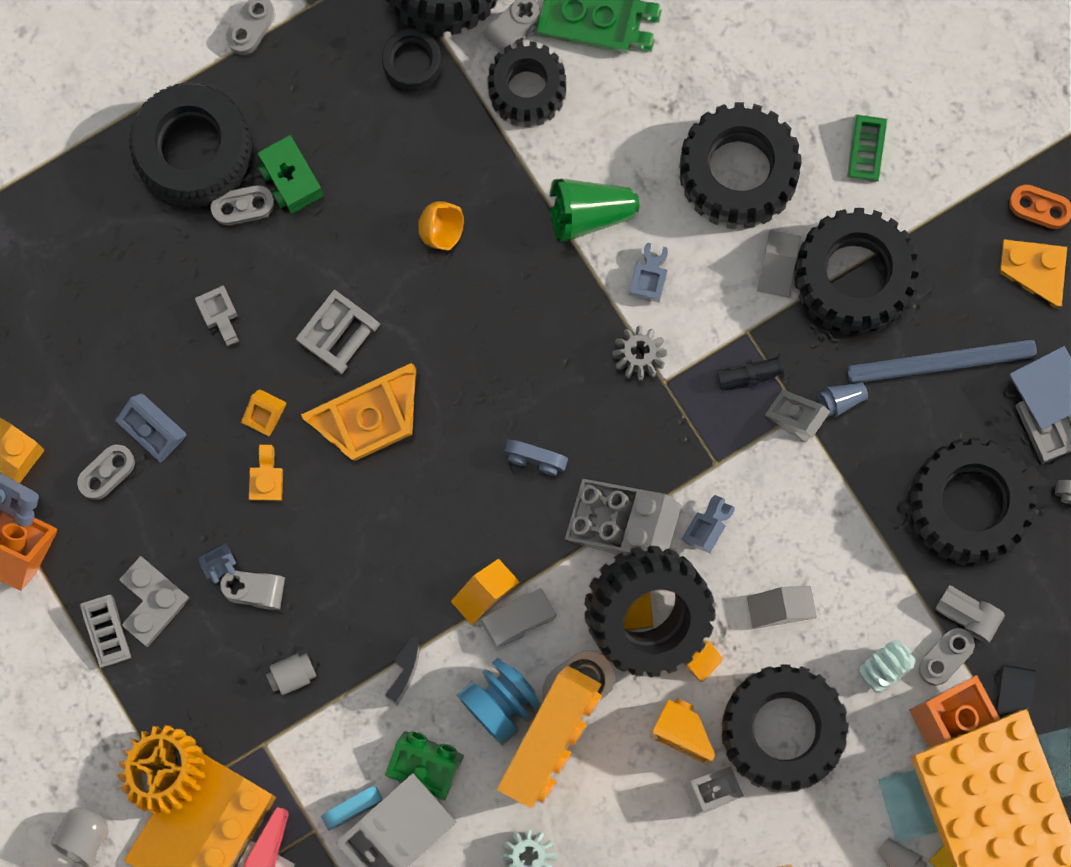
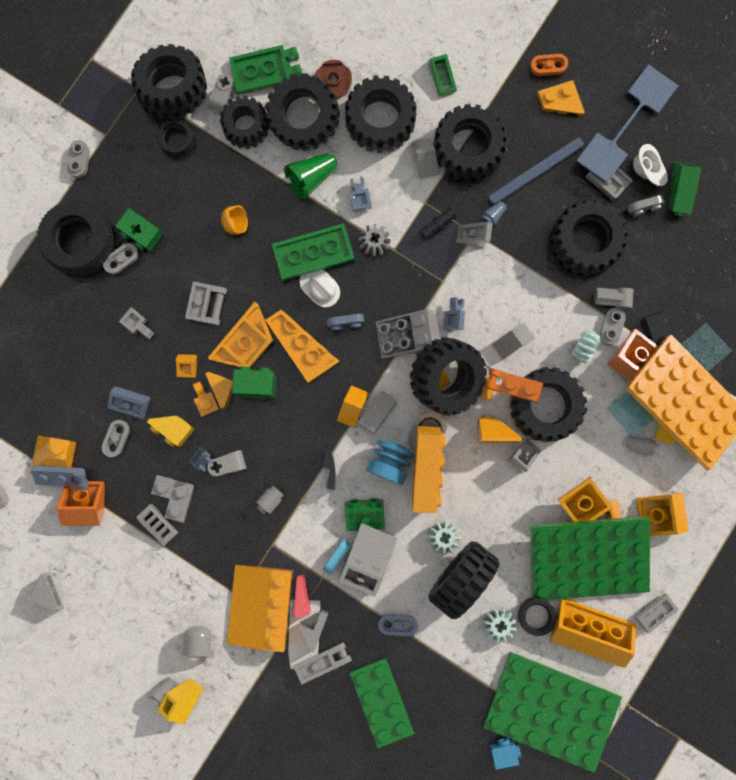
camera: 30 degrees left, 5 degrees up
light orange gear [117,725,206,814] -> none
none -> yellow slope [147,416,194,447]
none -> light orange slope [205,372,233,410]
none -> green brick [232,366,277,399]
none -> black tyre [265,73,340,151]
none -> light orange wing [266,310,340,383]
none -> green plate [272,223,355,281]
none -> white piece [299,270,340,307]
none -> copper plate [315,60,352,98]
none -> orange plate [484,368,543,403]

